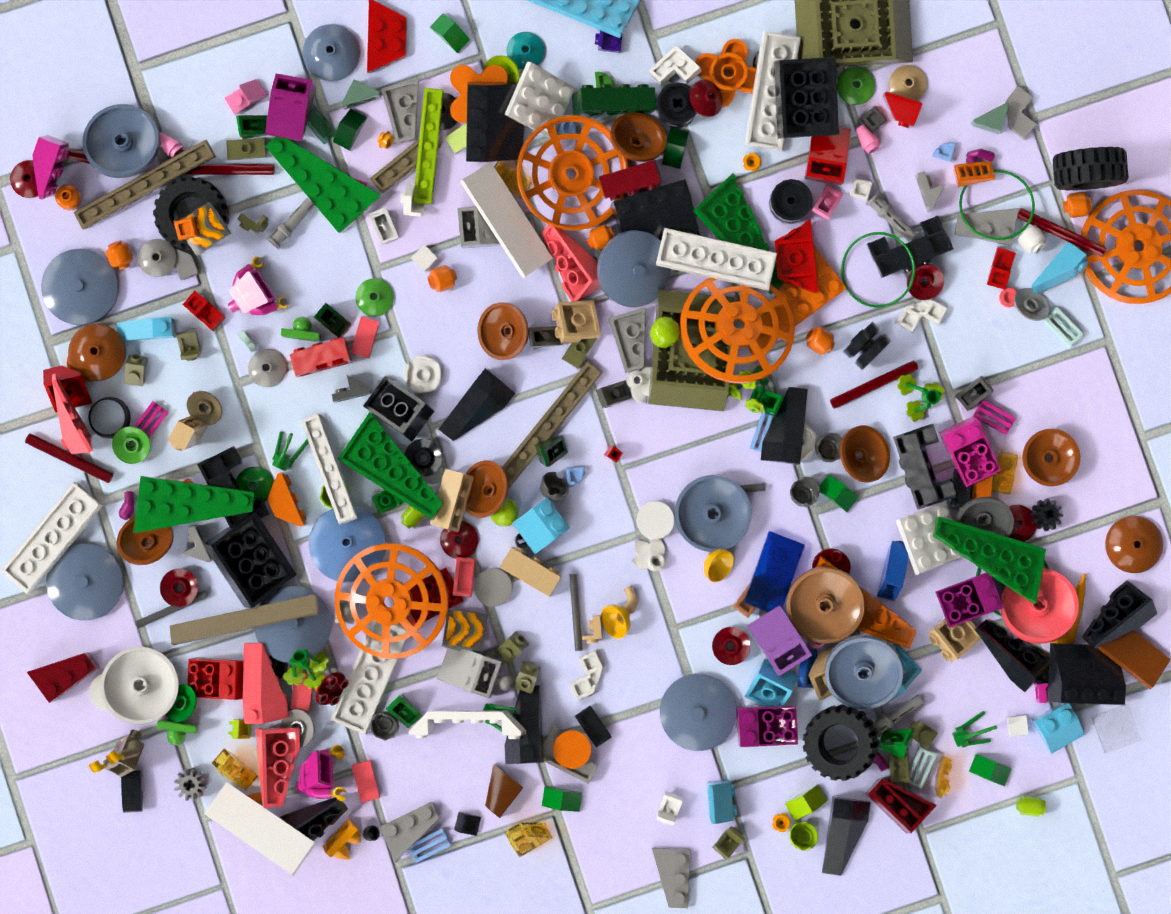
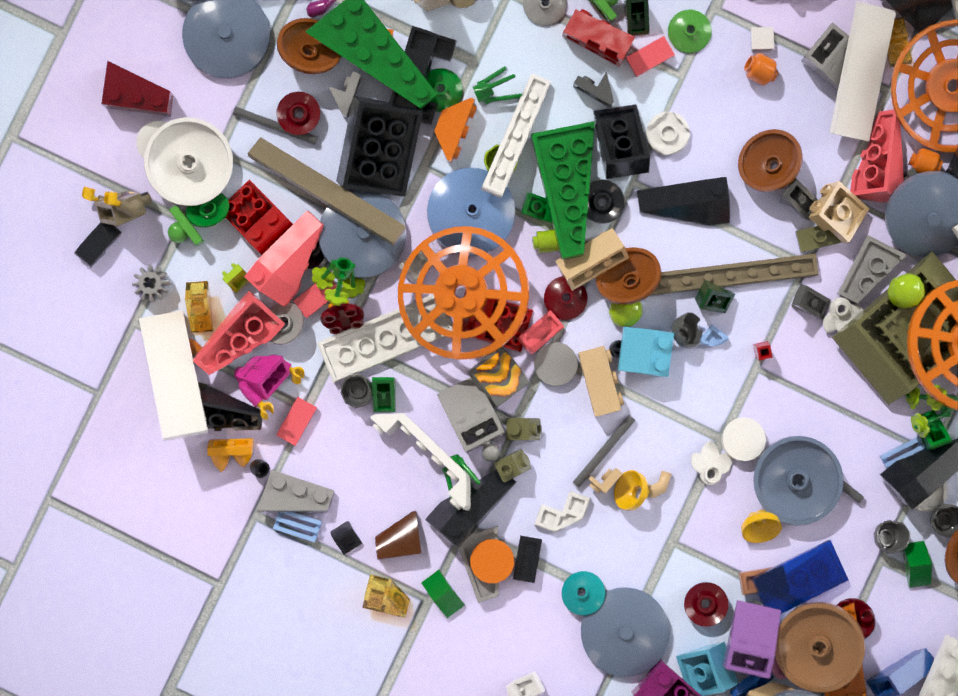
camera: 45 degrees right, 0 degrees up
none -> teal dish [562,571,606,616]

